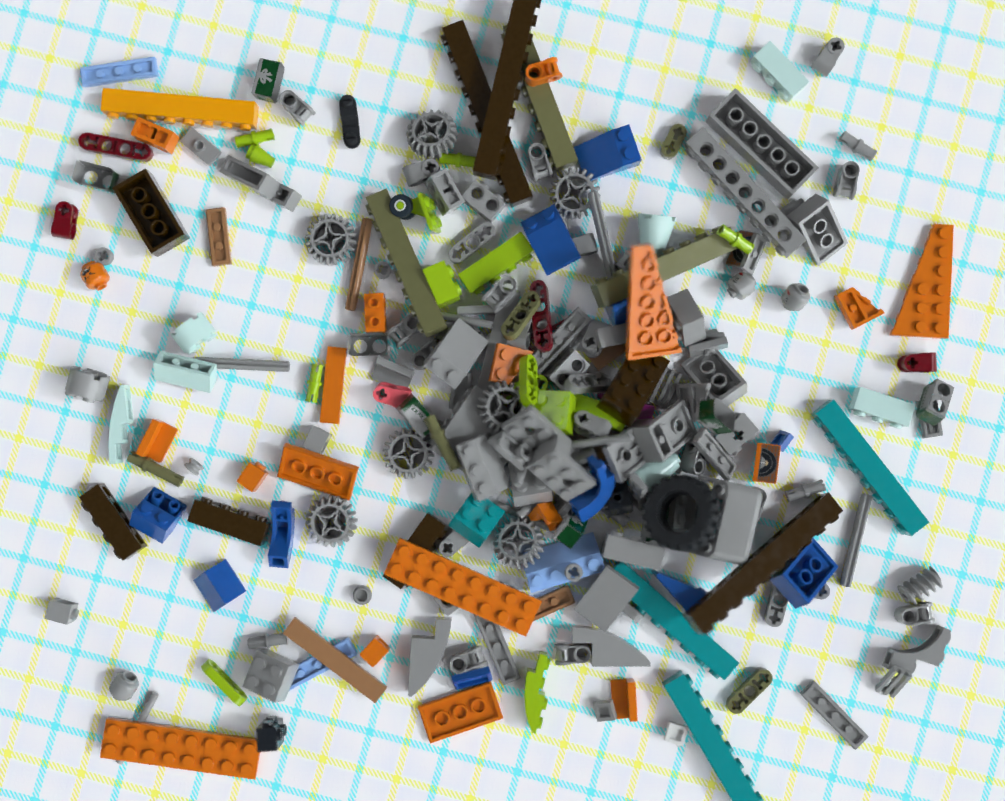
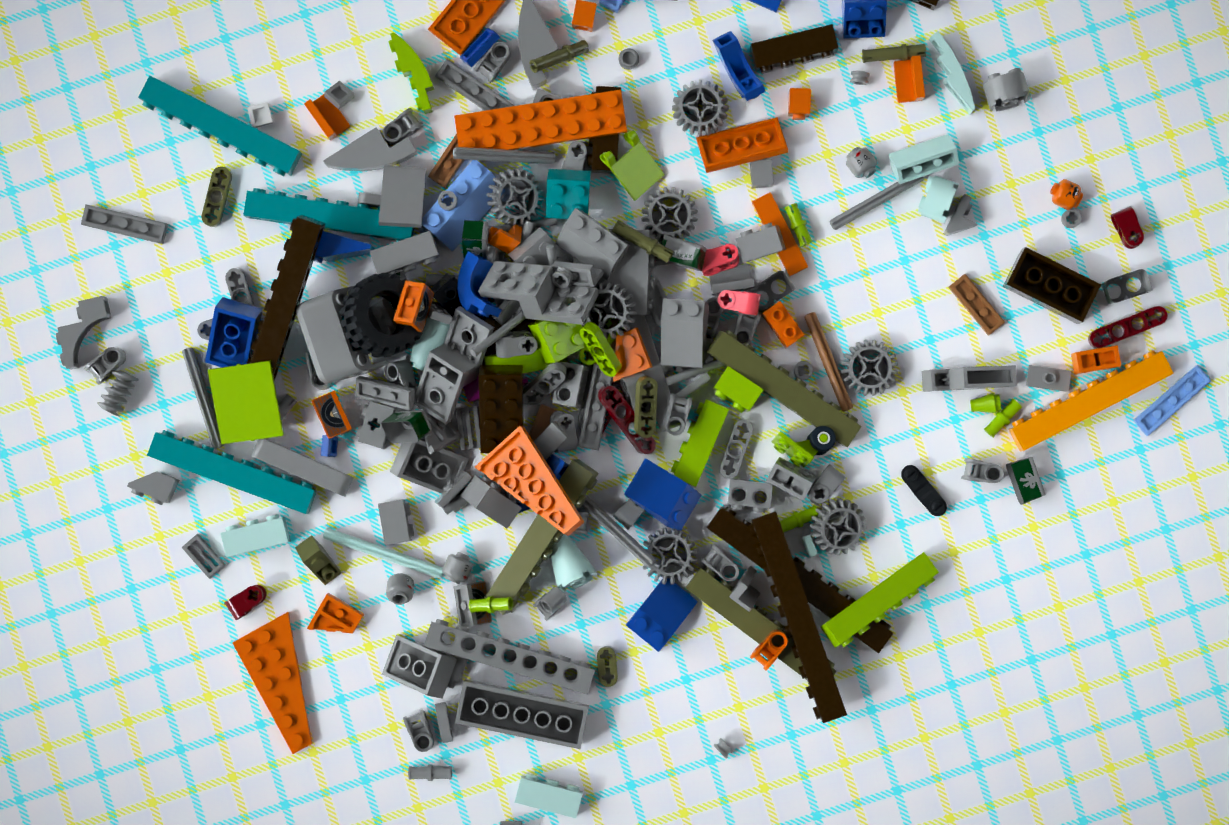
camera: 155 degrees right, 0 degrees up
light grey tile [875,665,912,698] -> none
light grey piece [916,378,955,426] -> none
none -> light grey slope [127,471,180,505]
none -> lime piece [207,360,284,444]
none -> light grey beam [251,438,354,497]
none -> olive slope [295,535,342,585]
none -> light aqua axle [323,528,443,578]
none -> light grey brick [378,499,414,545]
none -> orange panel [393,281,434,332]
none -> light grey beam [435,702,453,743]
none -> light grey axle [453,147,556,164]
none -> olive pin [529,40,589,73]
none -> light grey piece [532,587,567,621]
none -> lime flag [600,130,665,201]
none -> light grey bush [713,738,734,759]
none -> coral piece [718,290,761,315]
none -> light grey panel [729,566,761,612]
none -> light grey brick [735,223,786,263]
none -> light aqua tile [801,534,818,557]
none -> lime brick [820,552,939,648]
none -> light grey head [846,147,877,178]
none -> light grey slope [943,194,978,236]

